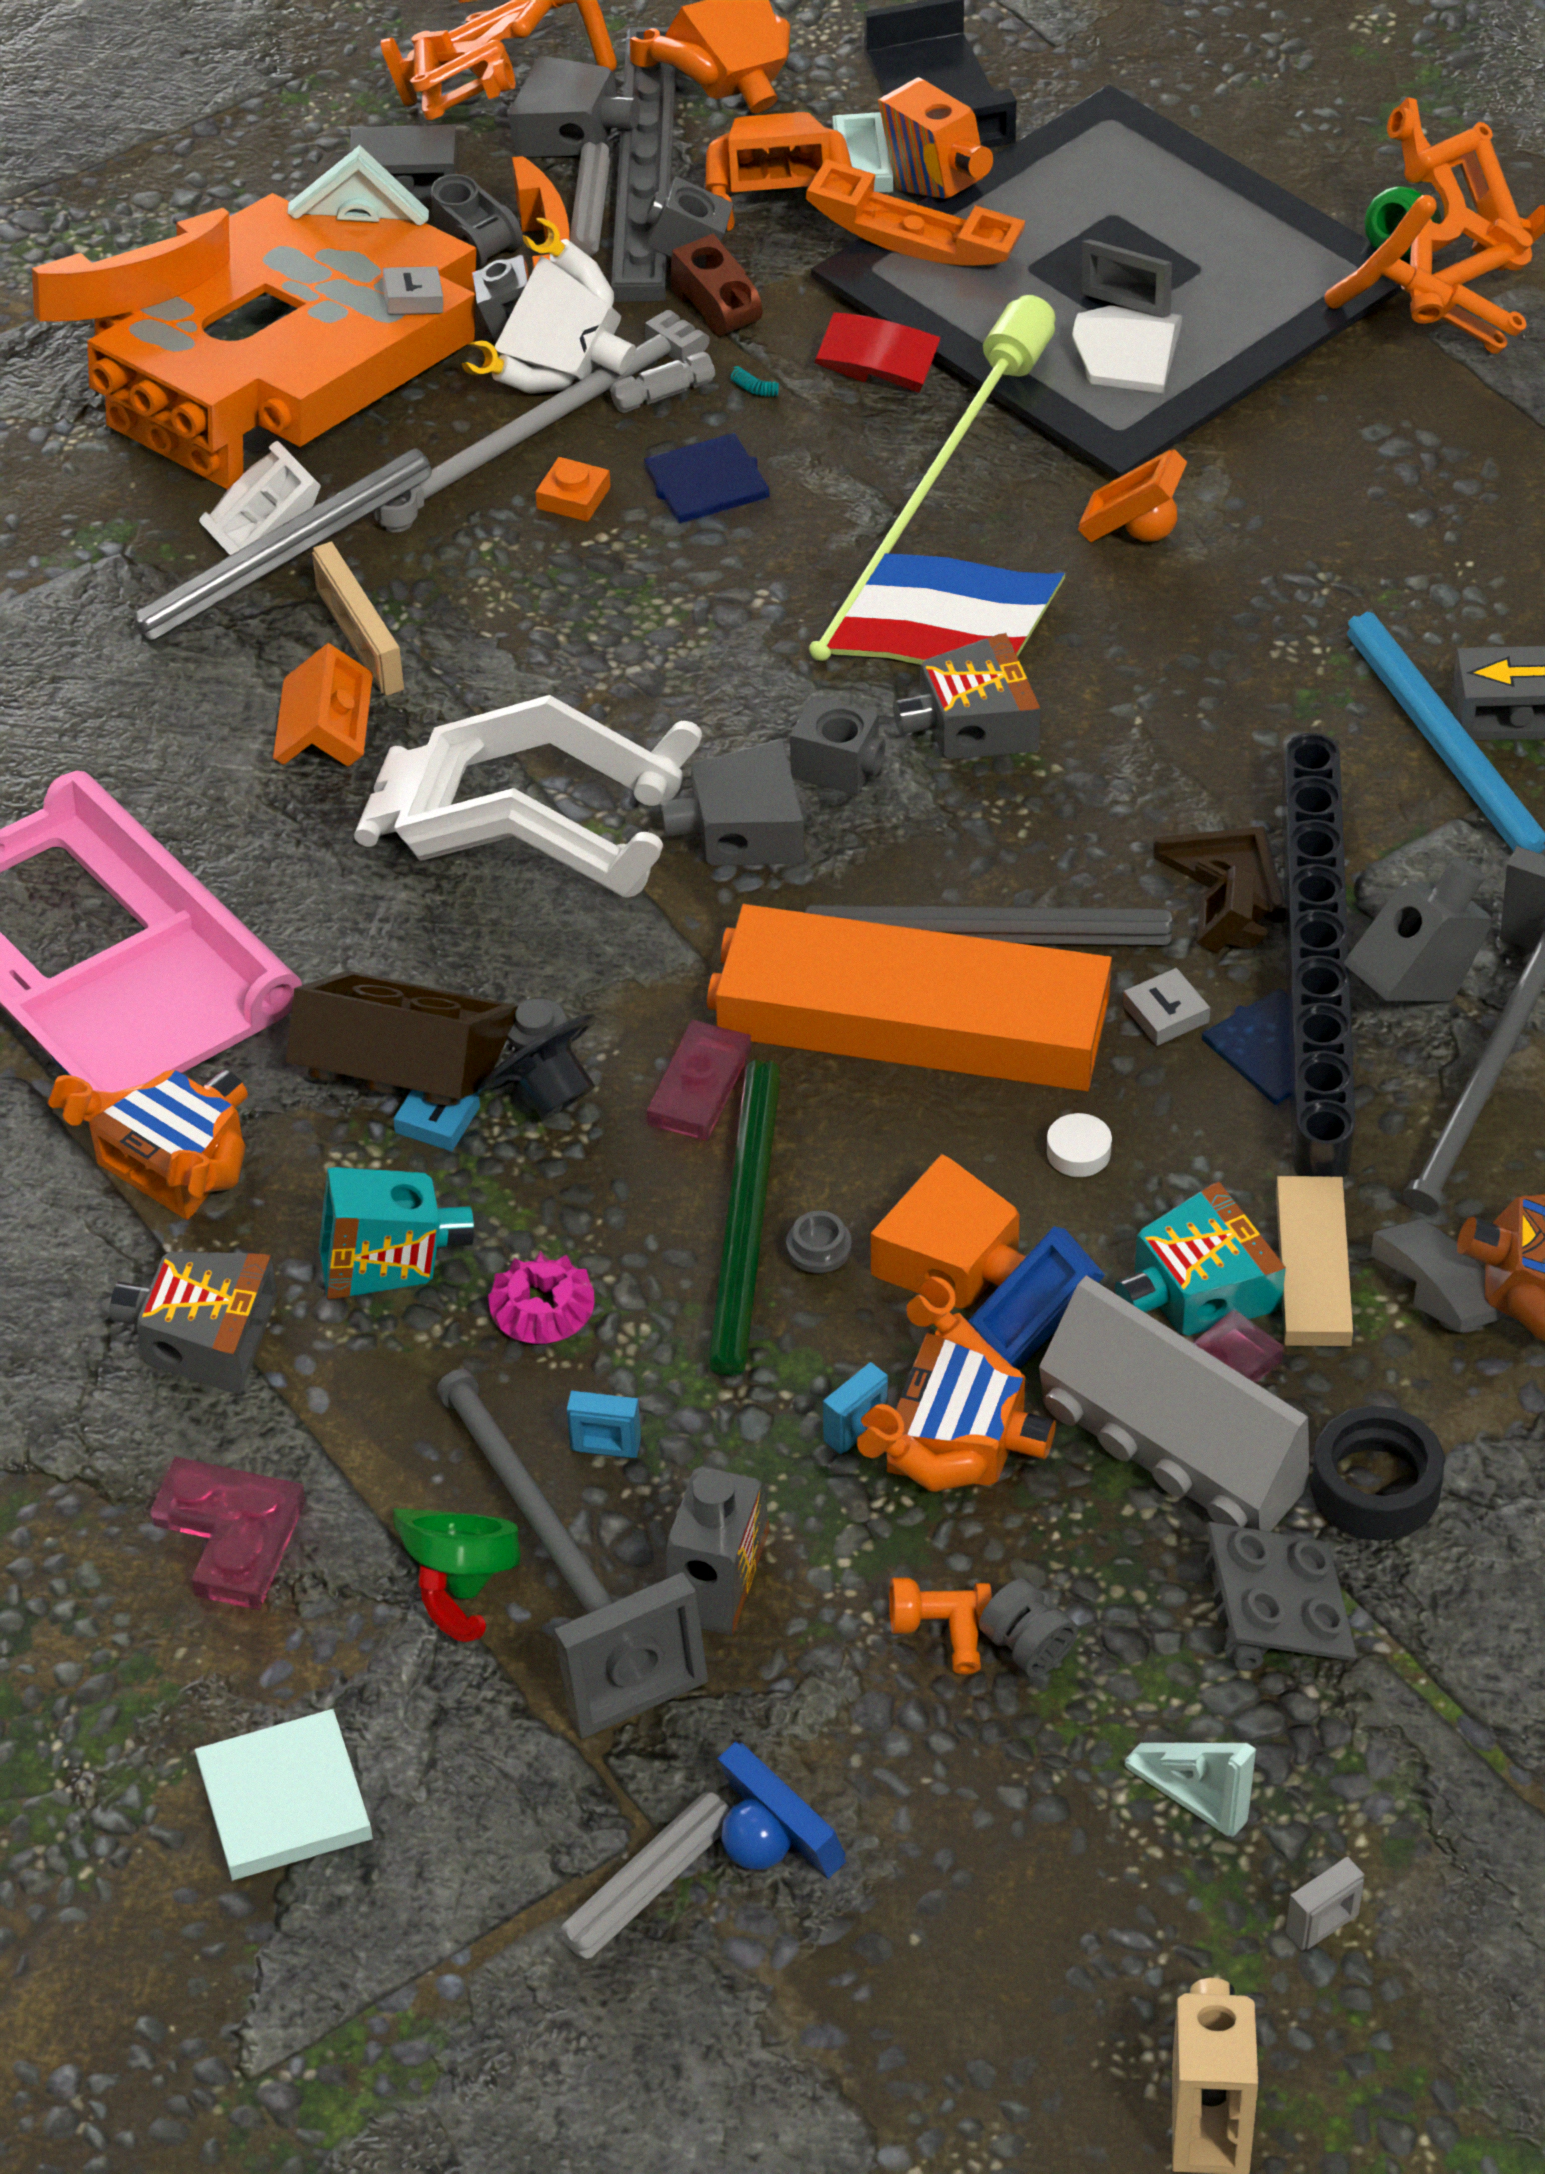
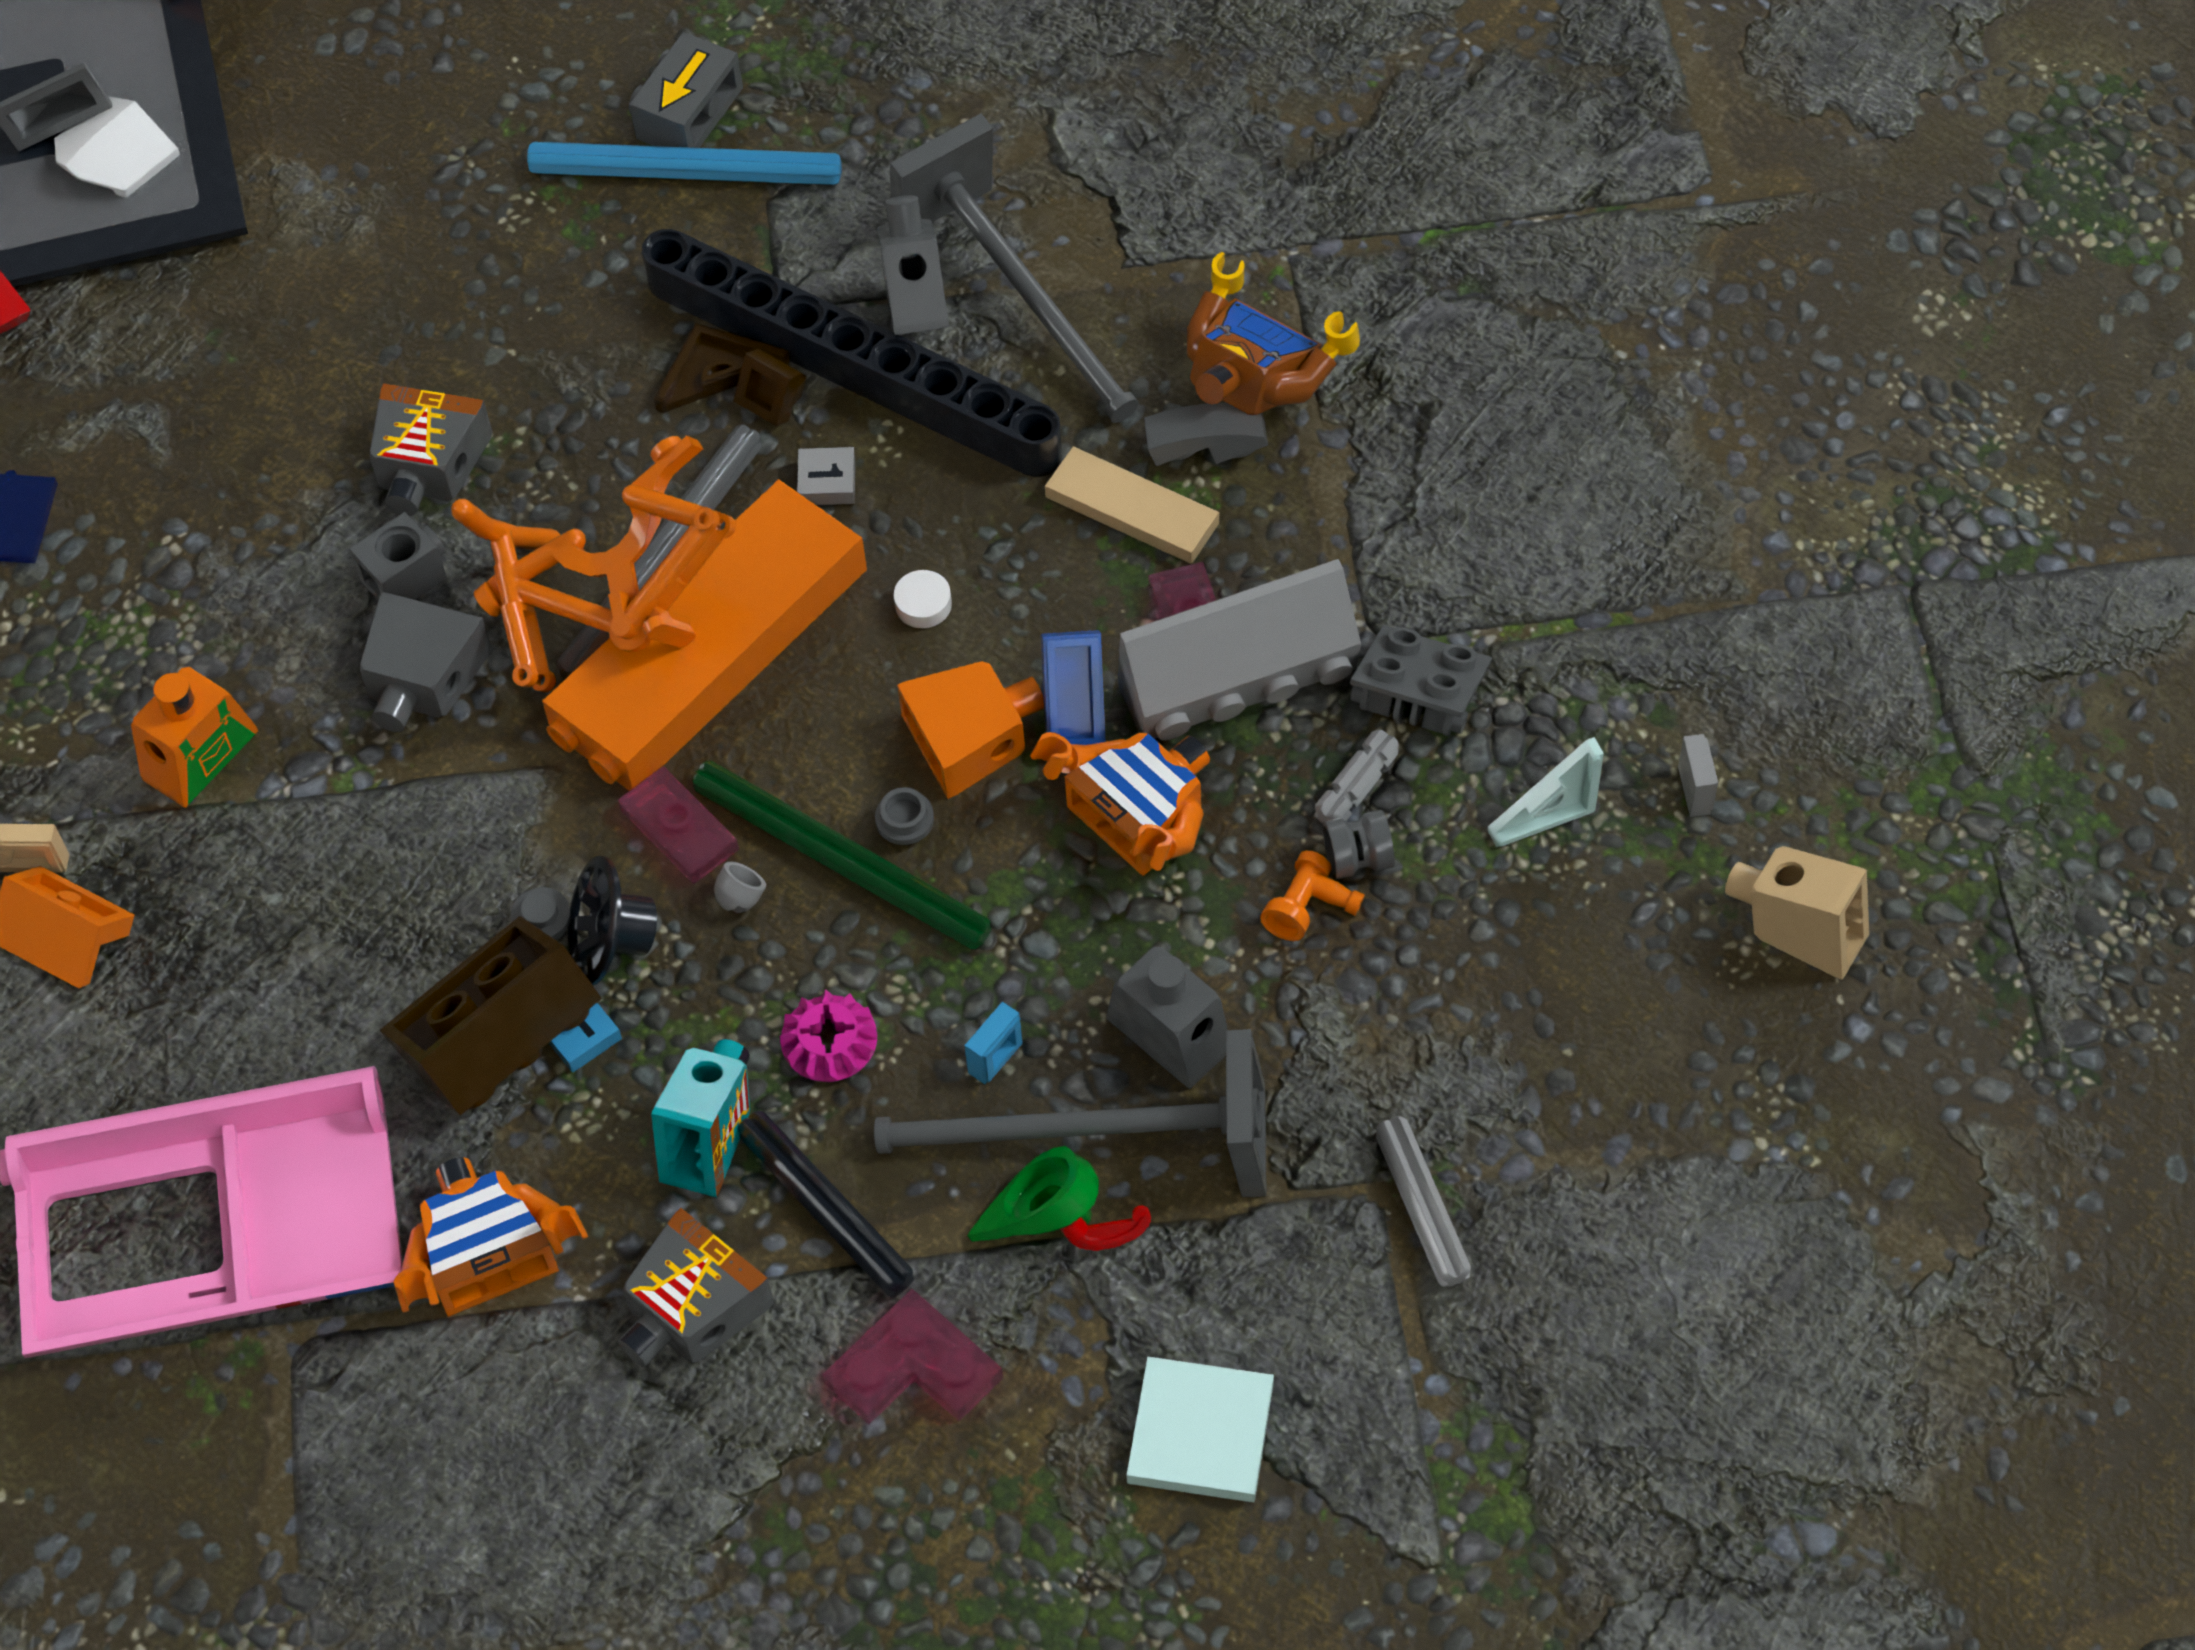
camera: 60 degrees left, 10 degrees up
white piece [354,695,702,897] -> none
blue tile [717,1741,846,1879] -> none
flag [809,295,1065,665] -> none
dark azure tile [823,1362,888,1455] -> none
orange tile [1078,449,1187,543] -> none
teal torso [1115,1182,1286,1336] -> none
clear blue piece [1201,988,1354,1105] -> none
black tyre [1310,1405,1445,1541] -> none
none -> orange torso [131,667,258,808]
none -> orange piece [451,436,736,693]
none -> light grey hinge [713,862,766,913]
none -> black axle [738,1111,914,1297]
none -> light grey axle [1315,729,1399,823]

